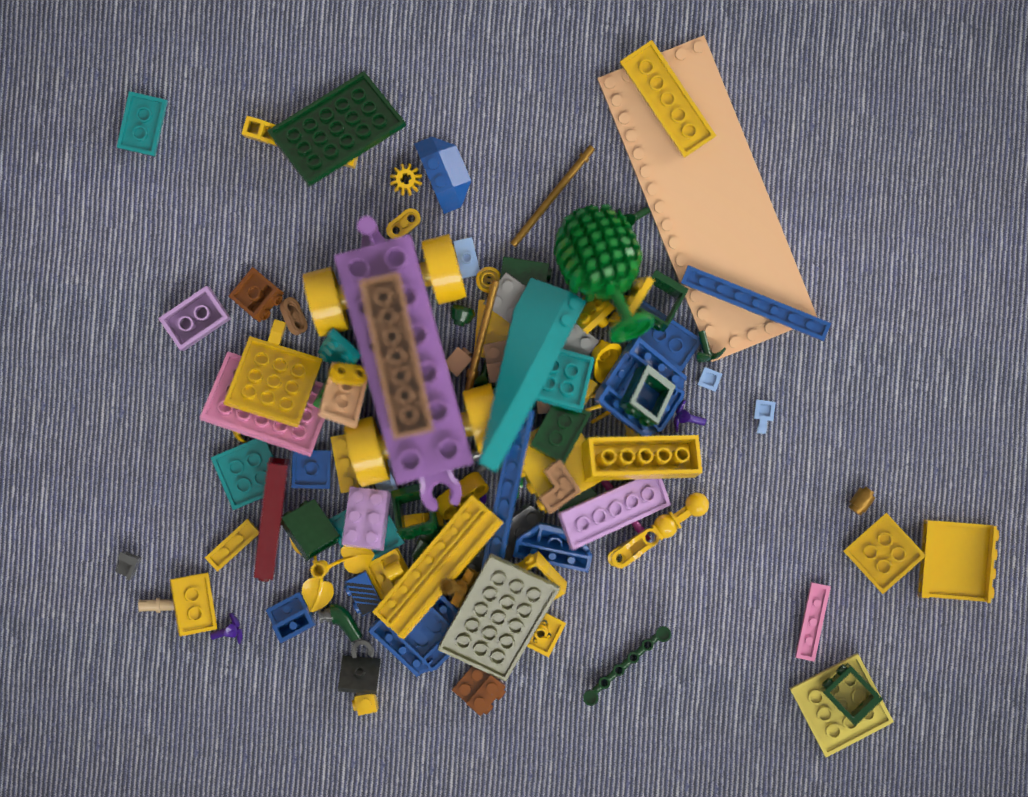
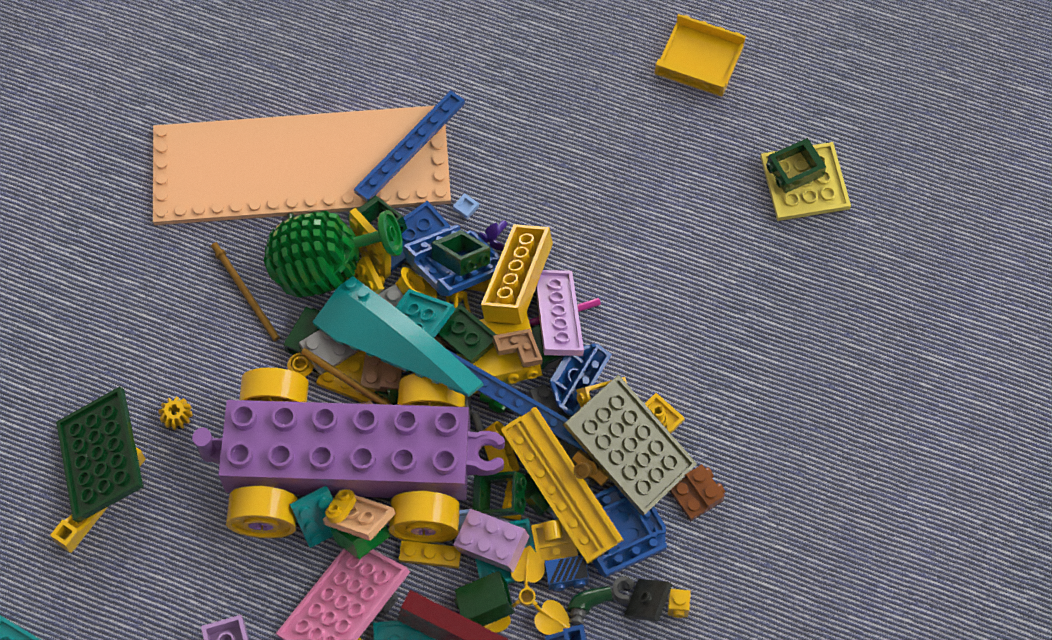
camera: 75 degrees left, 25 degrees down
yellow plate [224,336,323,428] -> none
dark orange plate [228,267,284,322] -> none
yellow piece [268,319,287,345] -> none
medium nougat plate [280,297,307,335] -> none
blue plate [291,450,332,489] -> none
medium nougat brick [359,273,434,439] -> none
yellow plate [386,208,421,239] -> none
blue wedge [414,136,471,214] -> none
dark green cone [450,304,475,327] -> none
dark green bar [583,626,671,706] -> none
yellow piece [607,493,709,568] -> none
yellow plate [619,40,716,158] -> none
dark green plant [696,330,726,363] -> none
light blue plate [753,400,776,434] -> none
bright pink plate [795,582,831,662] -> none
yellow plate [844,513,926,594] -> none
pearl gold brick [848,486,875,516] -> none

